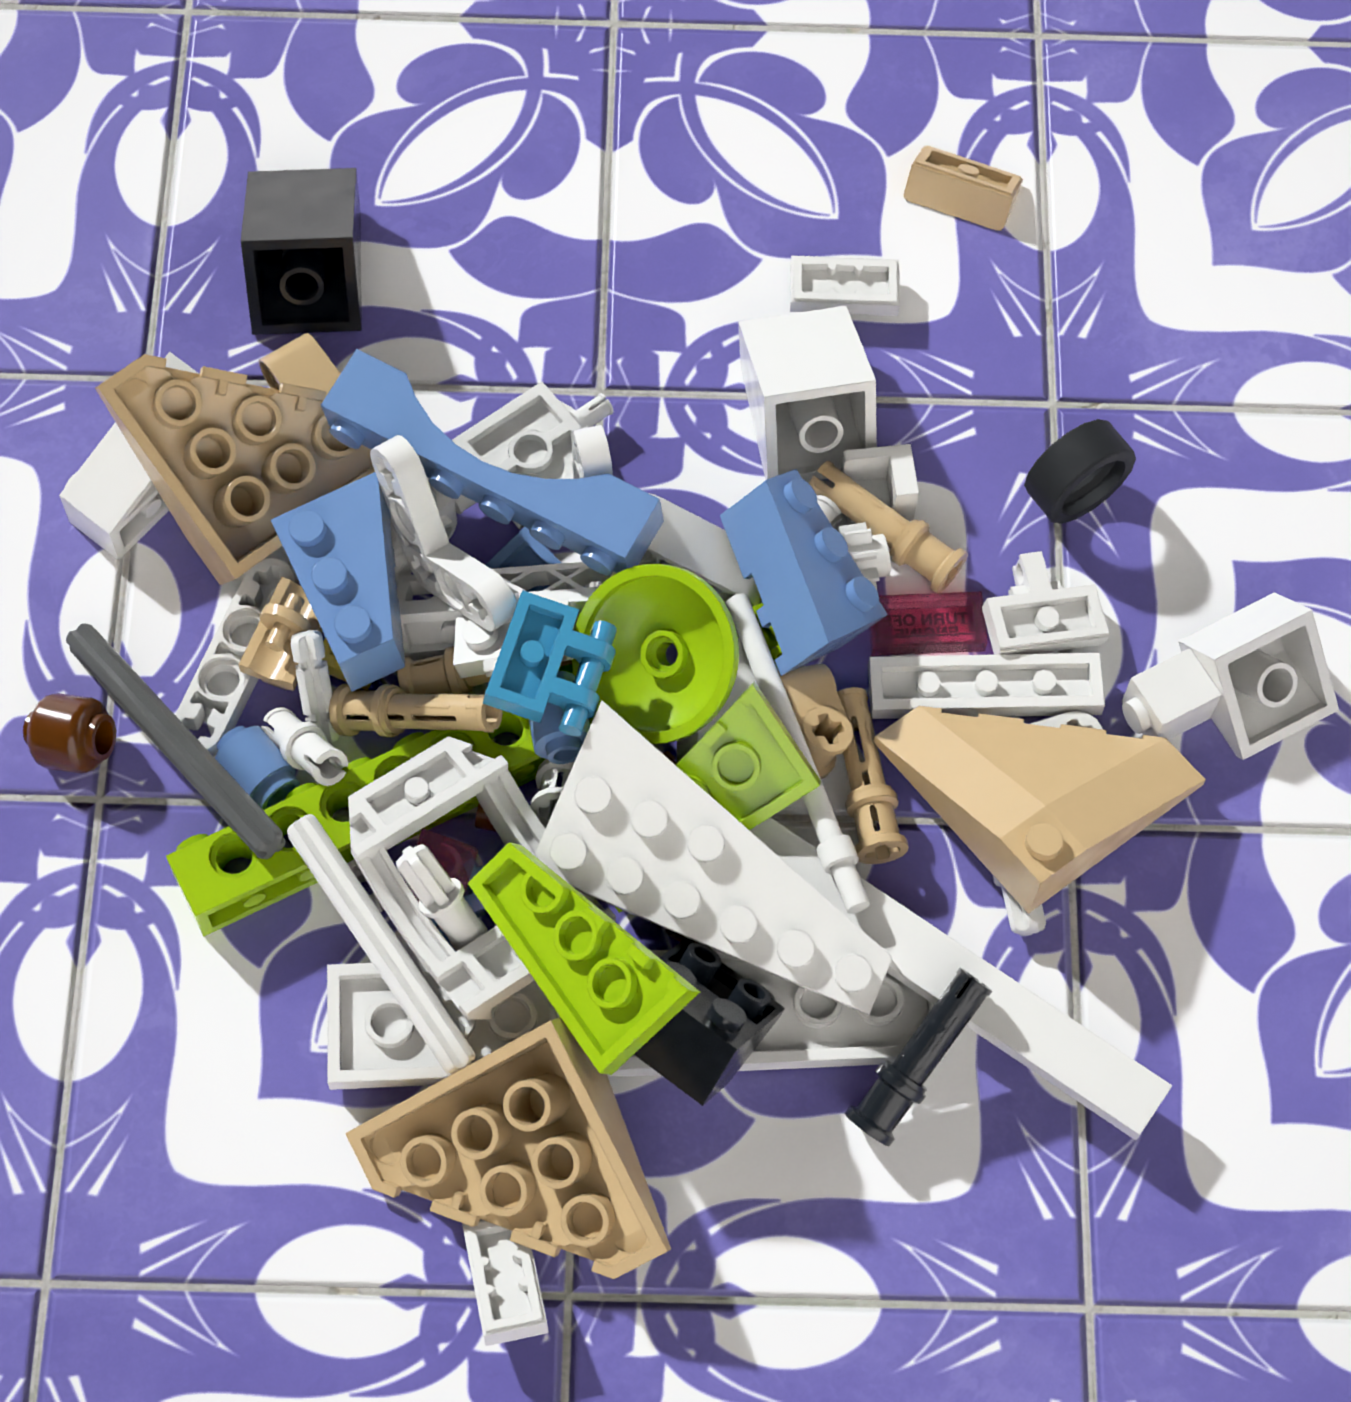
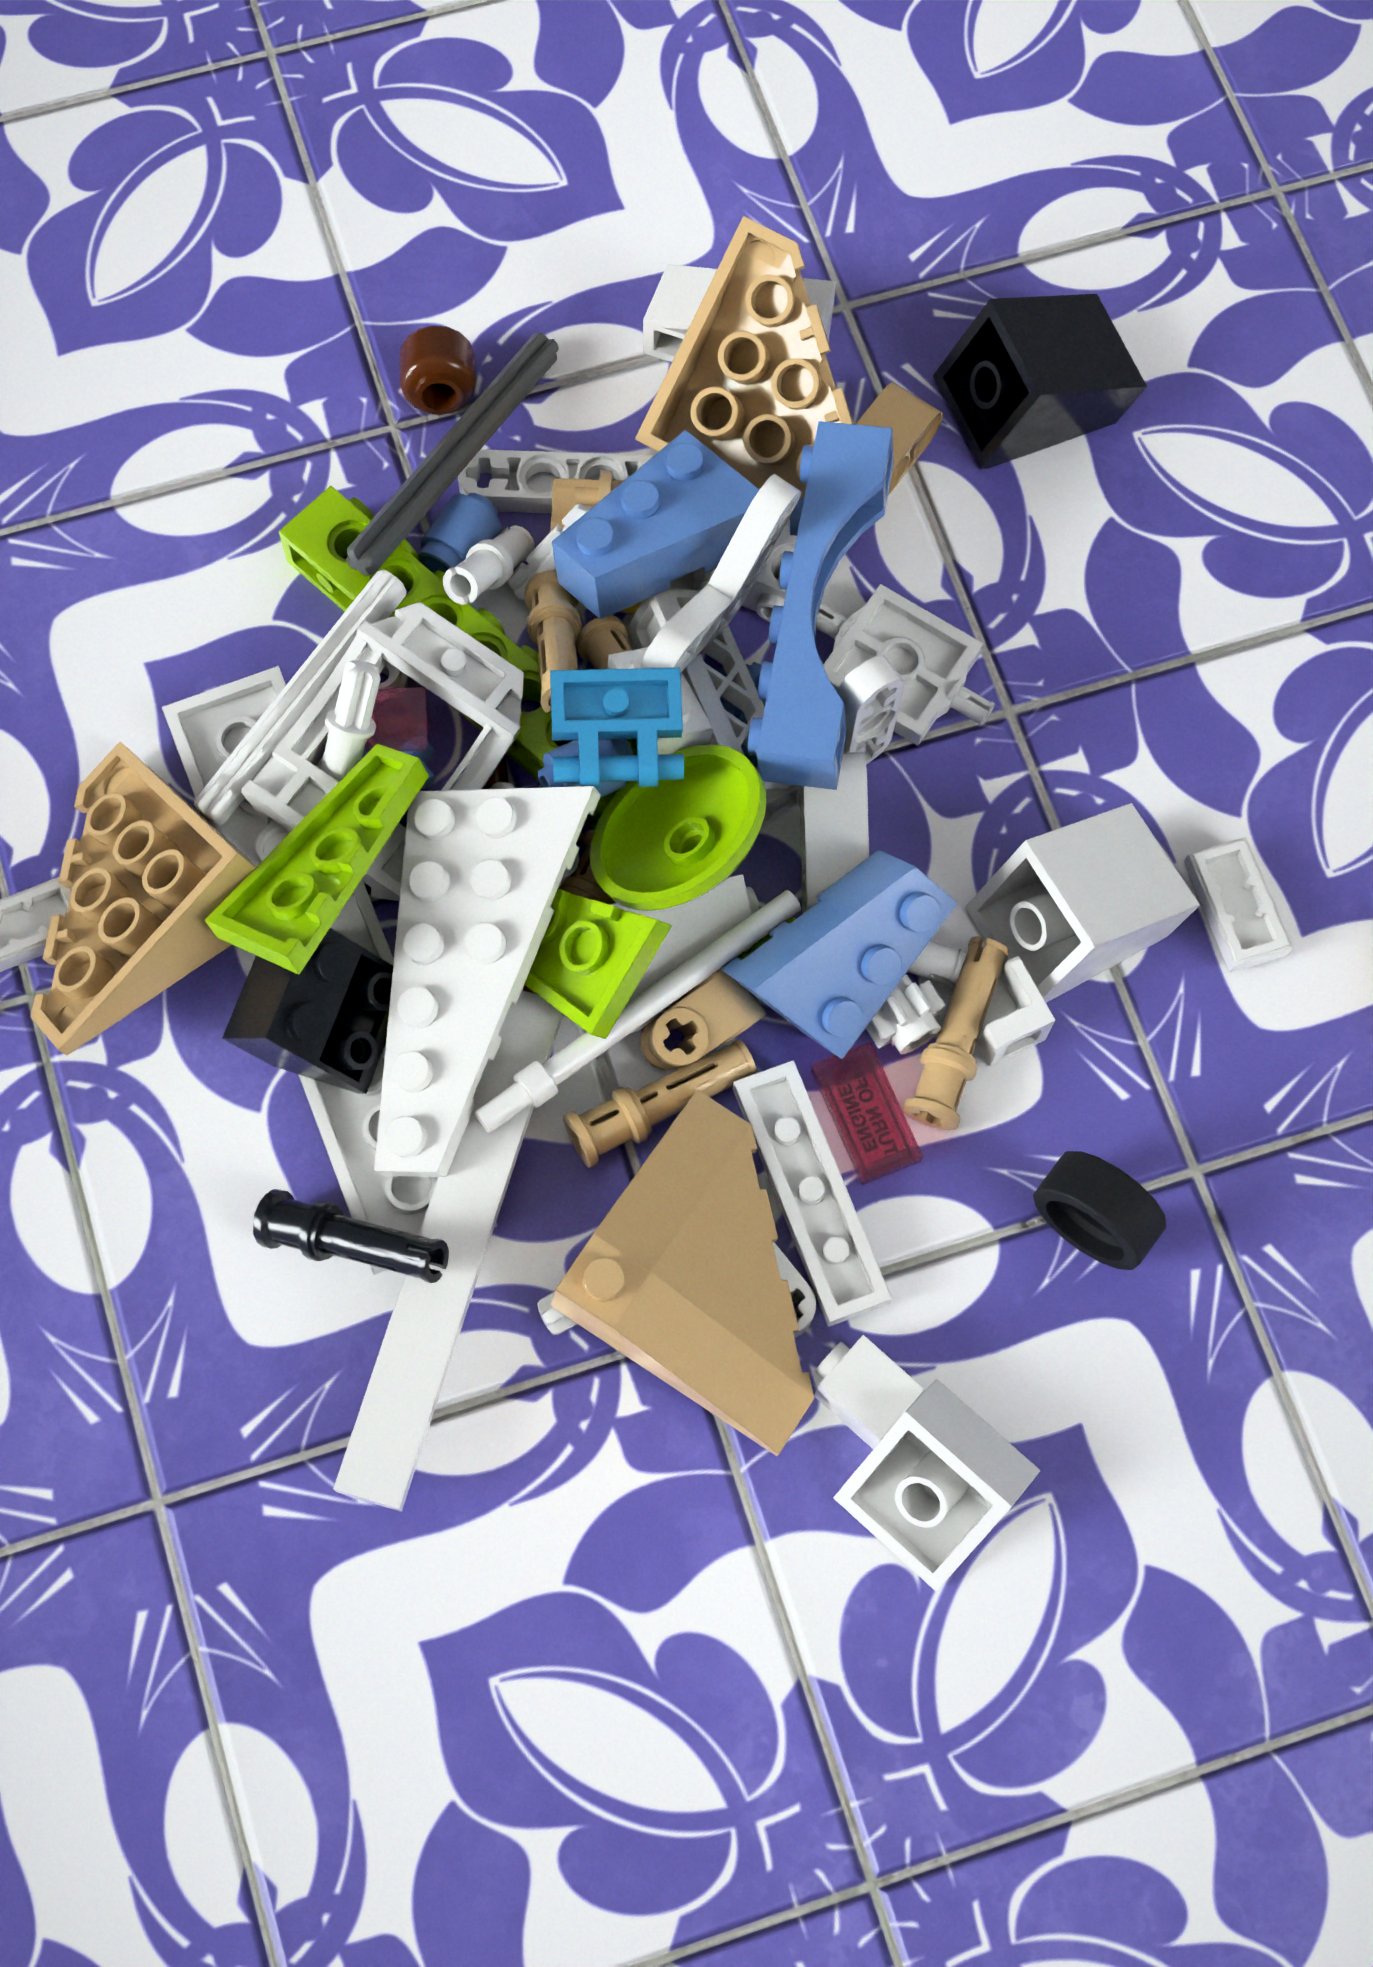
camera: 70 degrees right, 5 degrees up
white hinge [982,551,1109,655] -> none

